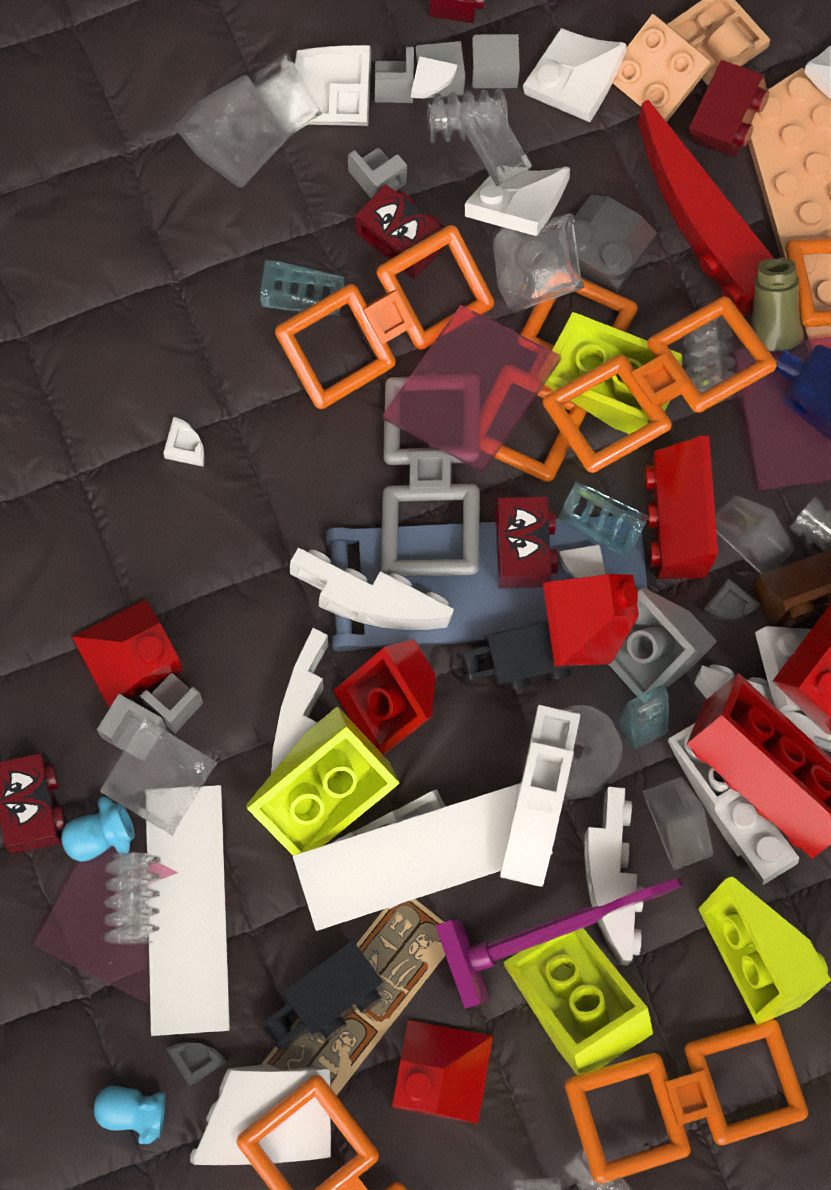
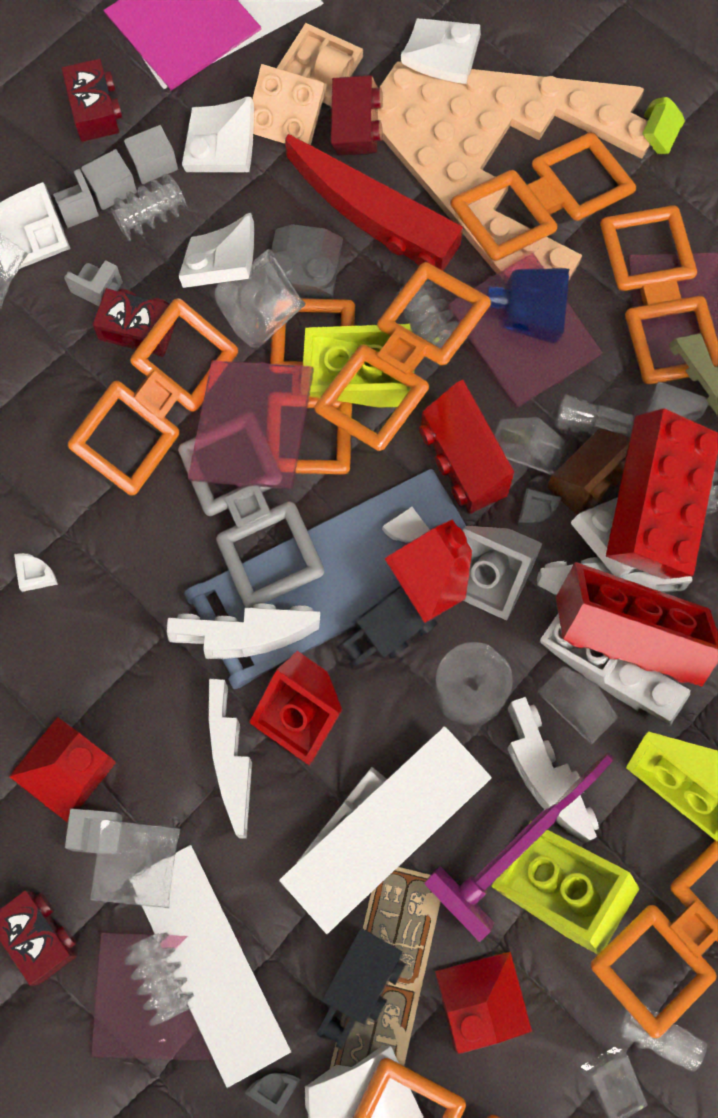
camera: 20 degrees left, 0 degrees up
medium azure animal [61,796,135,862] -> none
light grey panel [140,672,203,733] -> none
neon yellow slope [246,706,399,856] -> none
clear light blue slope [260,260,344,316] -> none
white tile [411,56,457,98] -> none
clear tile [457,98,532,186] -> none
dark red brick [495,497,558,588] -> none
white slope [500,705,581,887] -> none
clear light blue slope [558,481,649,558] -> none
clear light blue slope [618,685,669,749] -> none
olive plant [750,258,804,351] -> none

